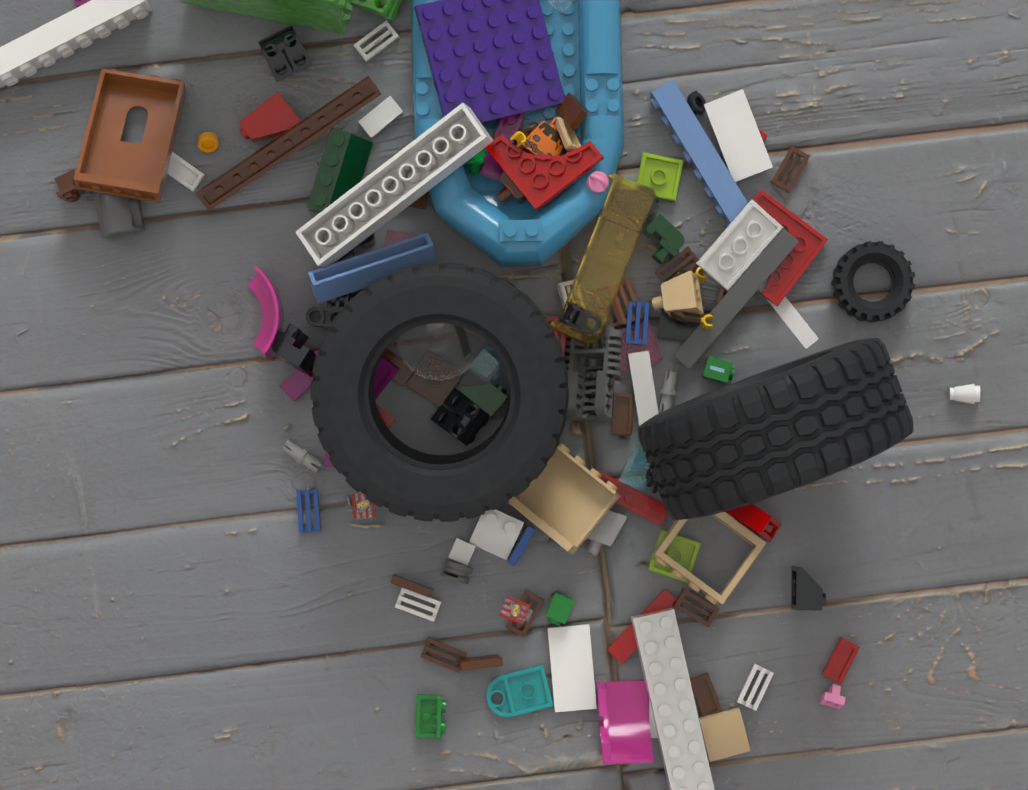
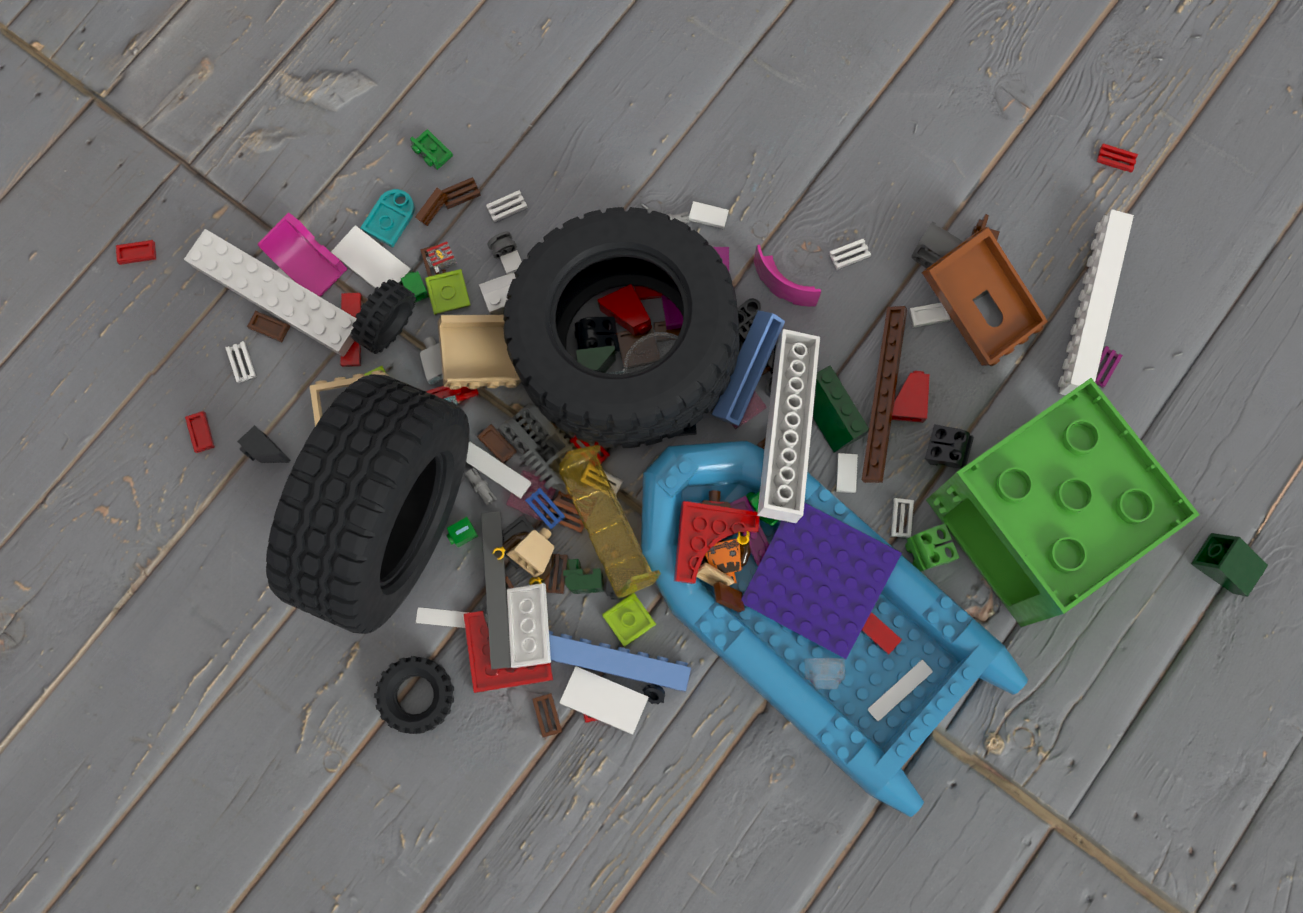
camera: 135 degrees right, 10 degrees down
light orange tile [198,132,219,153] -> none
black hips [272,324,316,377] -> none
blue tile [296,489,321,533] -> none
reddish brown tile [391,574,433,597] -> none
blue tile [507,526,535,566] -> none
black piece [559,301,602,334] -> none
bright pink tile [586,171,609,193] -> none
reddish brown tile [672,587,719,627] -> none
tan slope [699,707,750,762] -> none
bright pink tile [819,684,846,709] -> none
white cone [950,383,980,404] -> none
none -> black tyre [351,279,416,354]
none -> lime tile [425,269,471,315]
none -> red slope [597,284,652,336]
none -> white tile [689,201,729,229]
none -> white tile [829,238,871,270]

